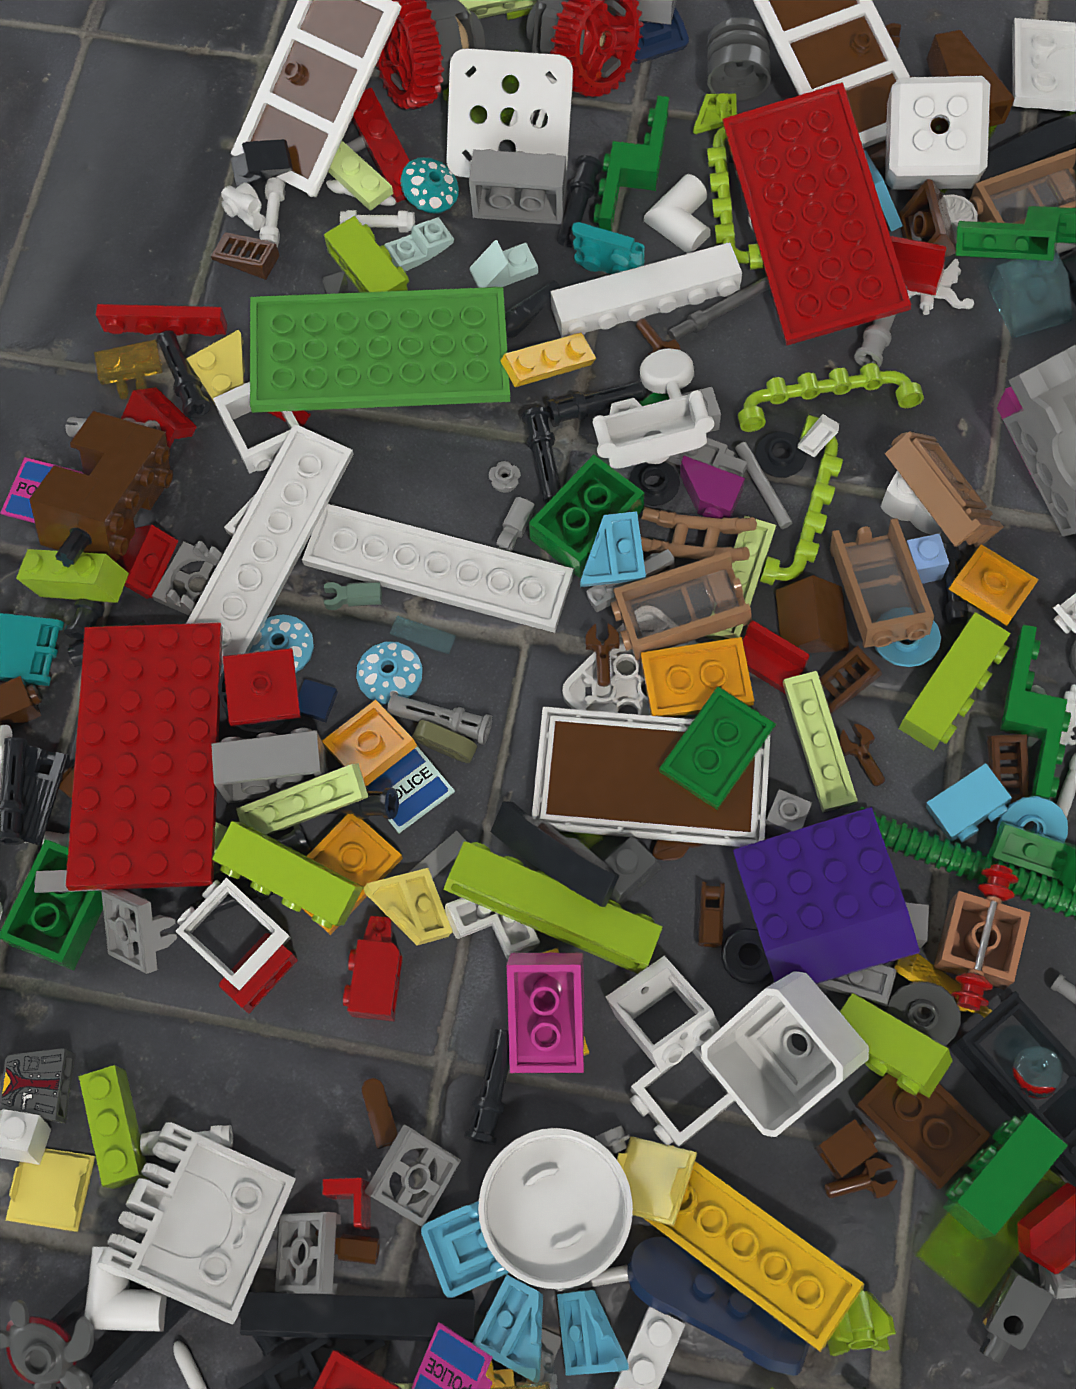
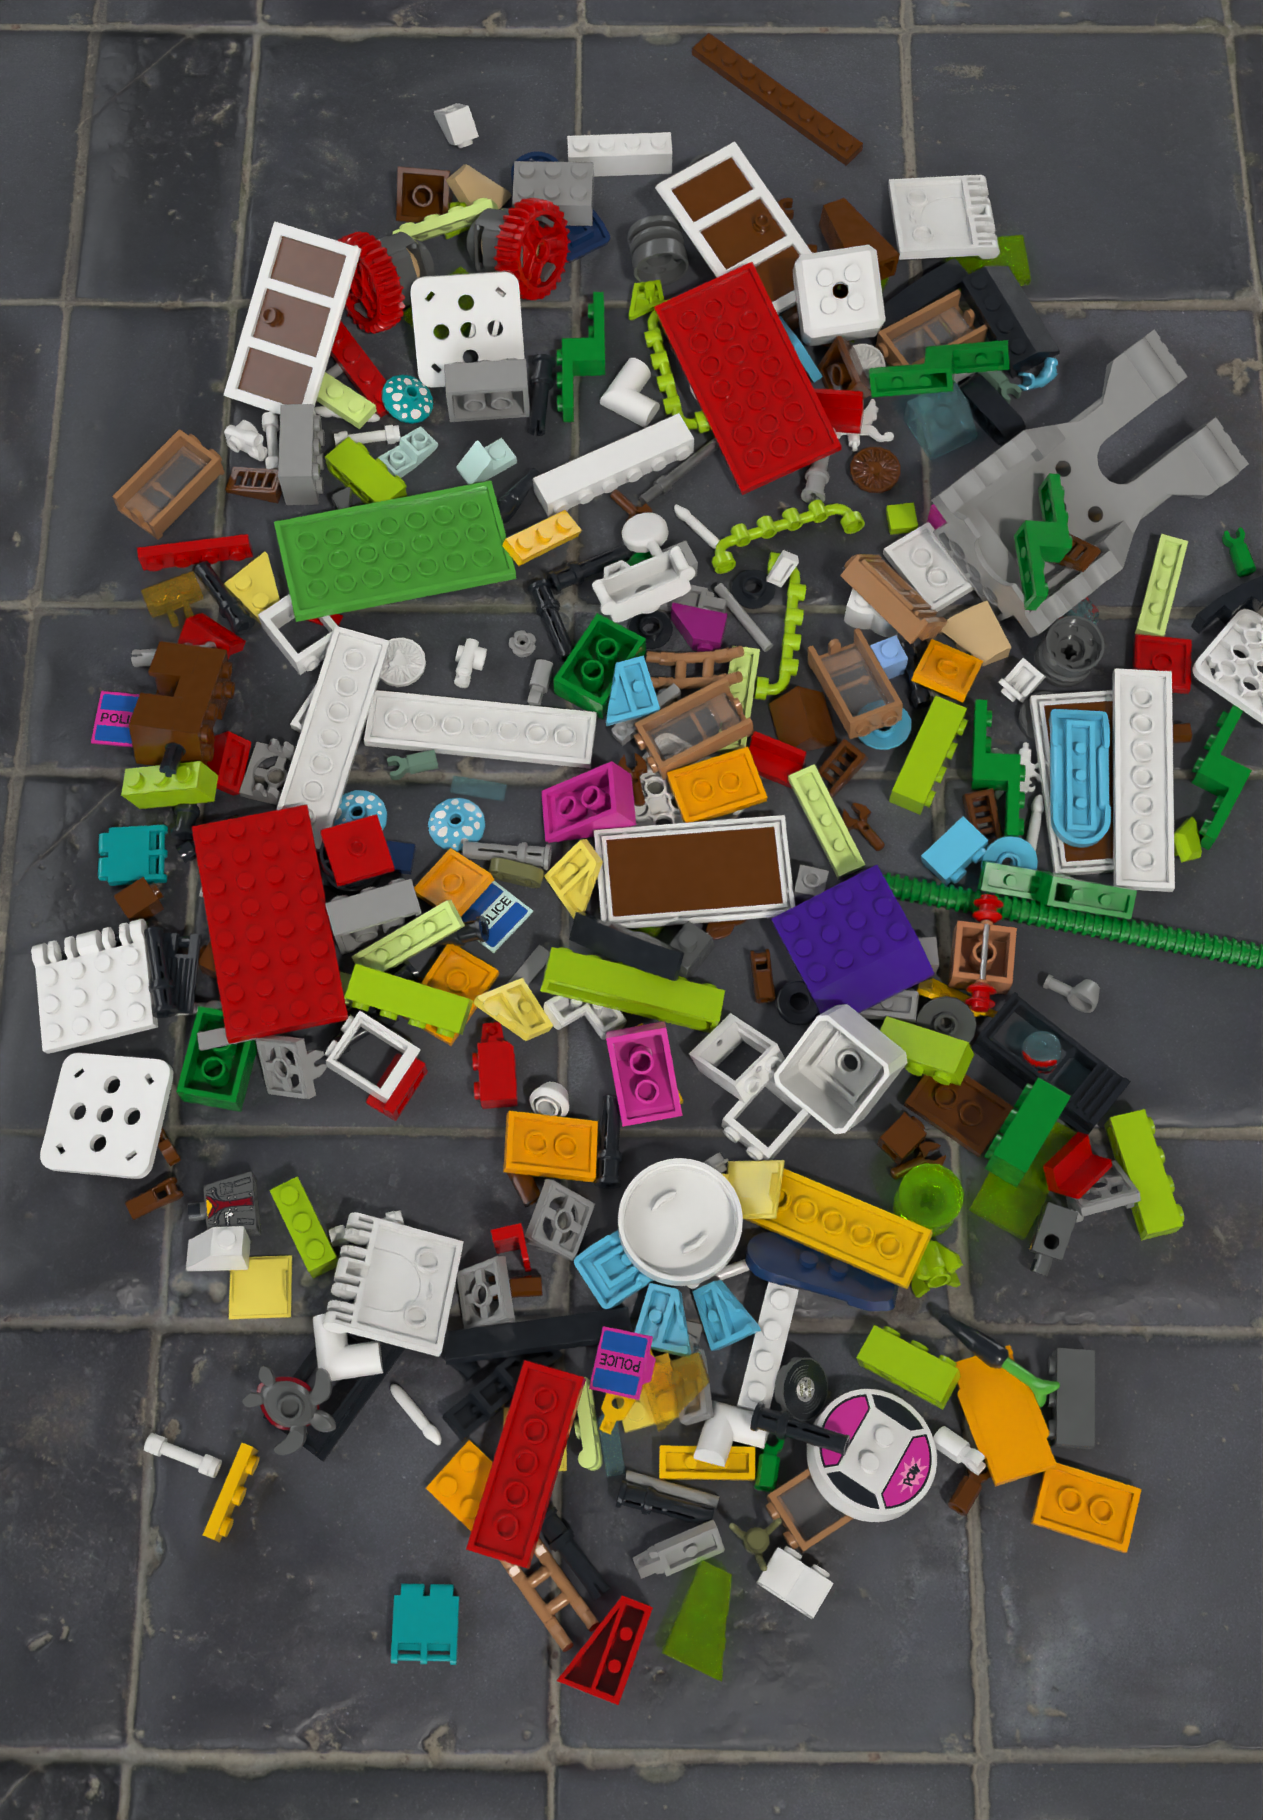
camera: 15 degrees left, 0 degrees up
black slope [231,139,293,187] -> none
teal plate [572,222,644,274] -> none
green tile [659,686,776,810] -> none
none -> medium nougat door [112,429,224,540]
none -> light grey brick [278,404,325,505]
none -> white wheel [380,638,426,687]
none -> white plate [454,638,487,688]
none -> light orange plate [503,1111,598,1182]
none -> white cone [529,1082,569,1117]
none -> dark pink slope [541,761,636,843]
none -> light yellow wing [544,839,603,919]
none -> white piece [674,504,720,549]
none -> reddish brown wheel [850,447,901,493]
none -> white plate [883,522,974,612]
none -> lime tile [886,502,918,535]
none -> clear neon green wheel [893,1163,964,1238]
none -> tan slope [939,601,1011,666]

